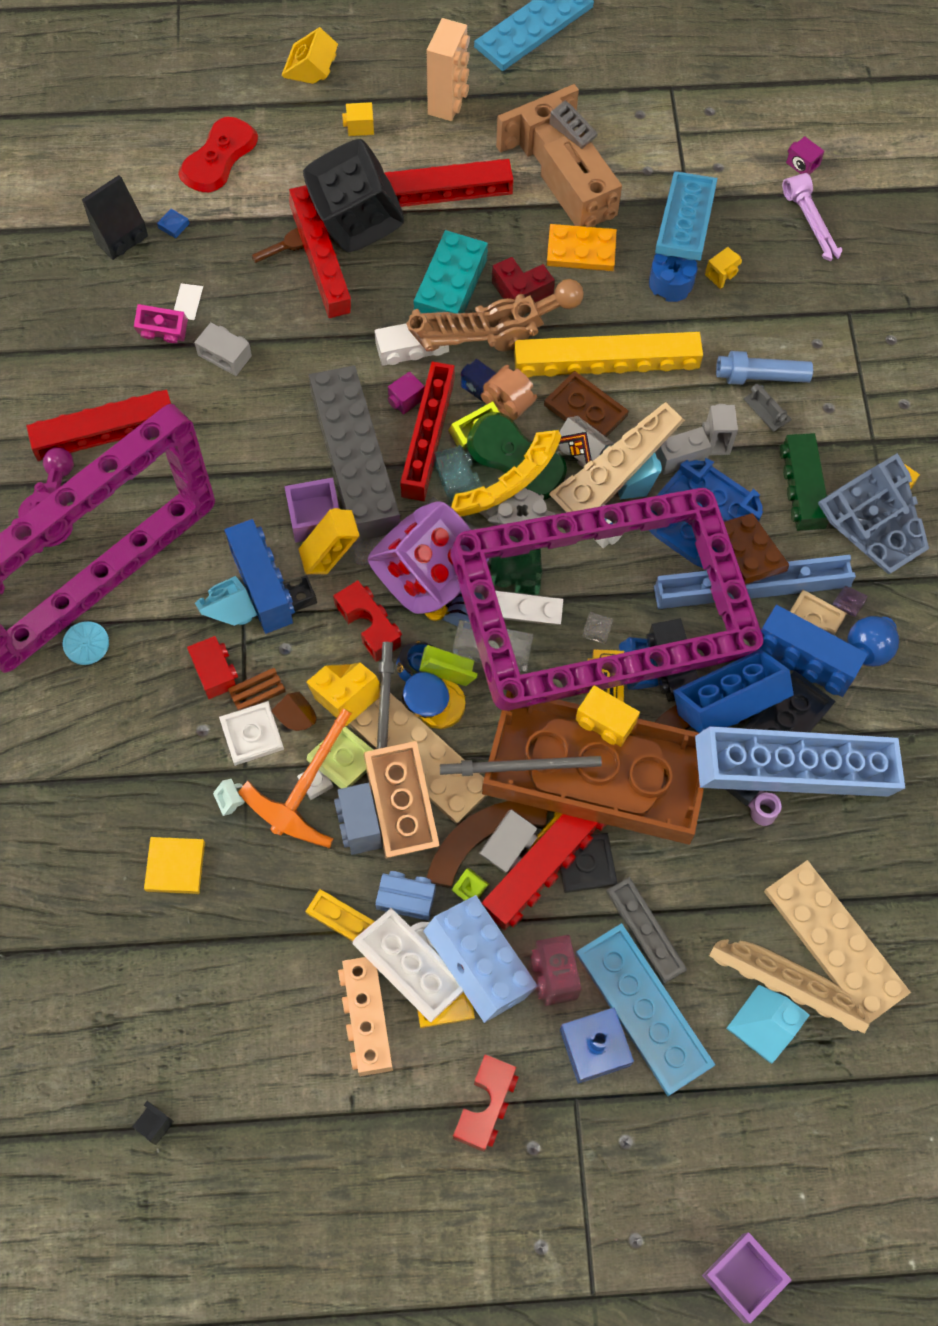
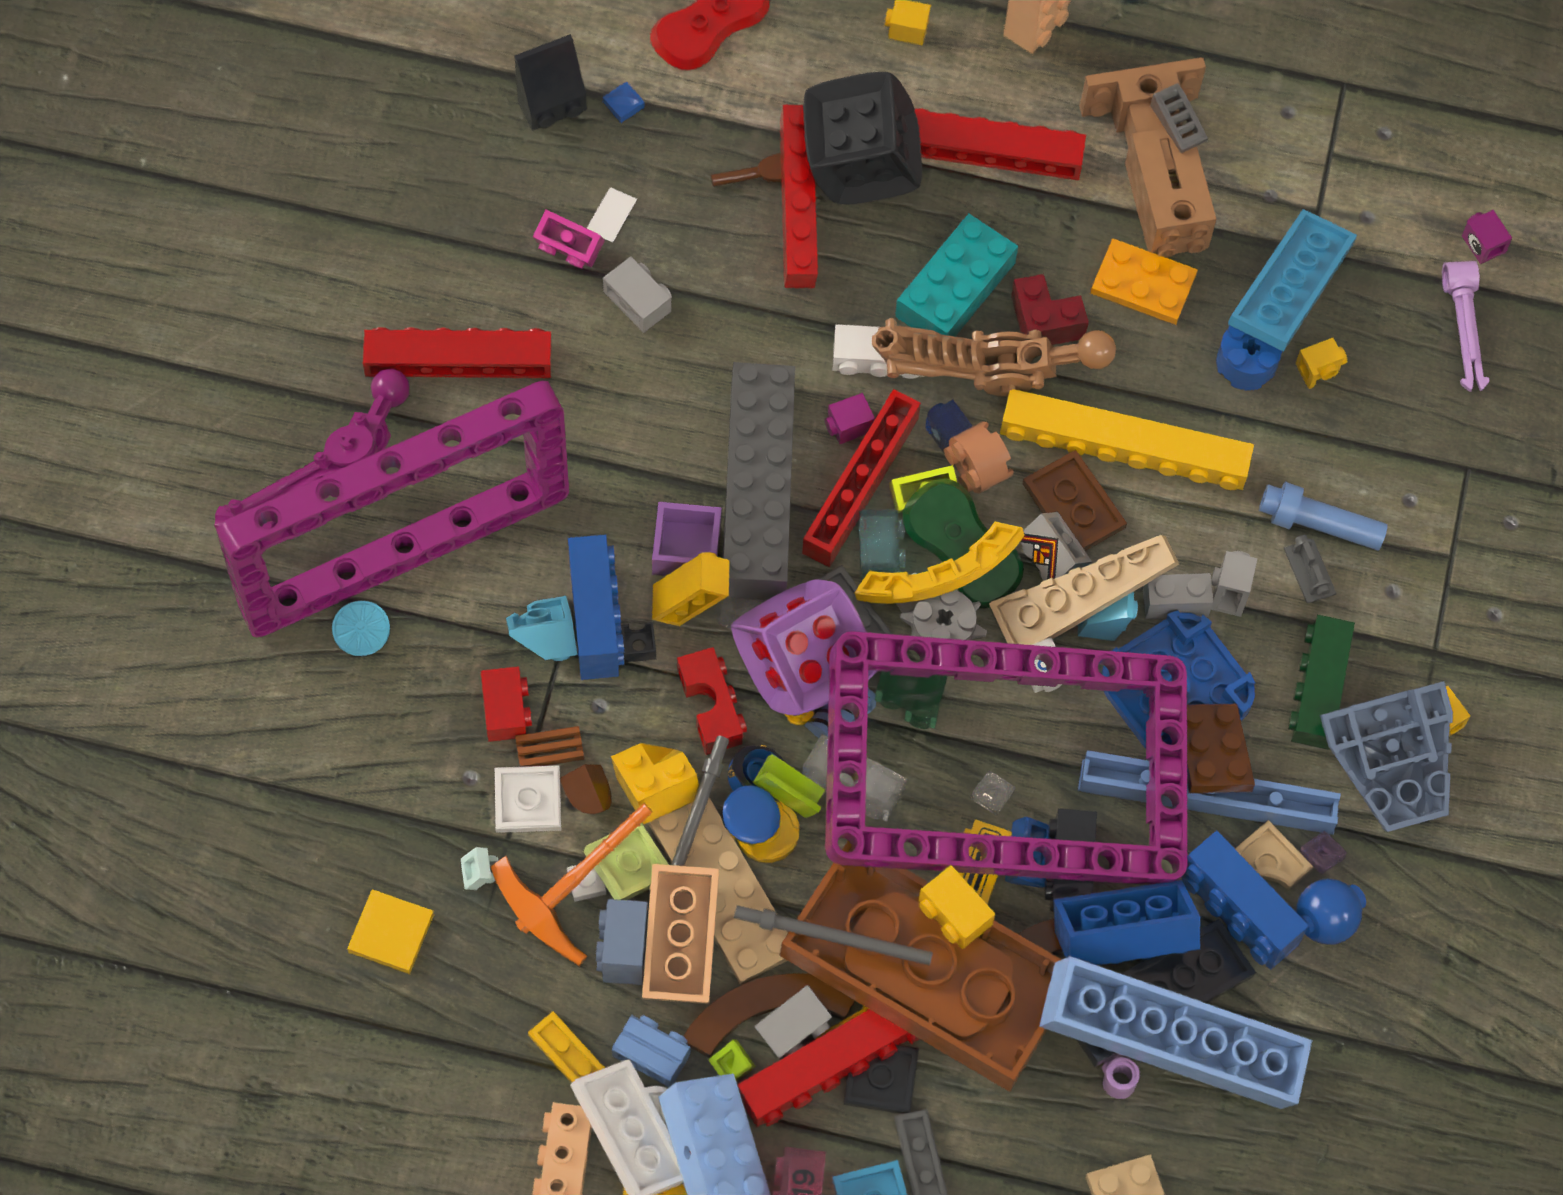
camera: 15 degrees right, 0 degrees up
white brick [482,591,563,625] -> none

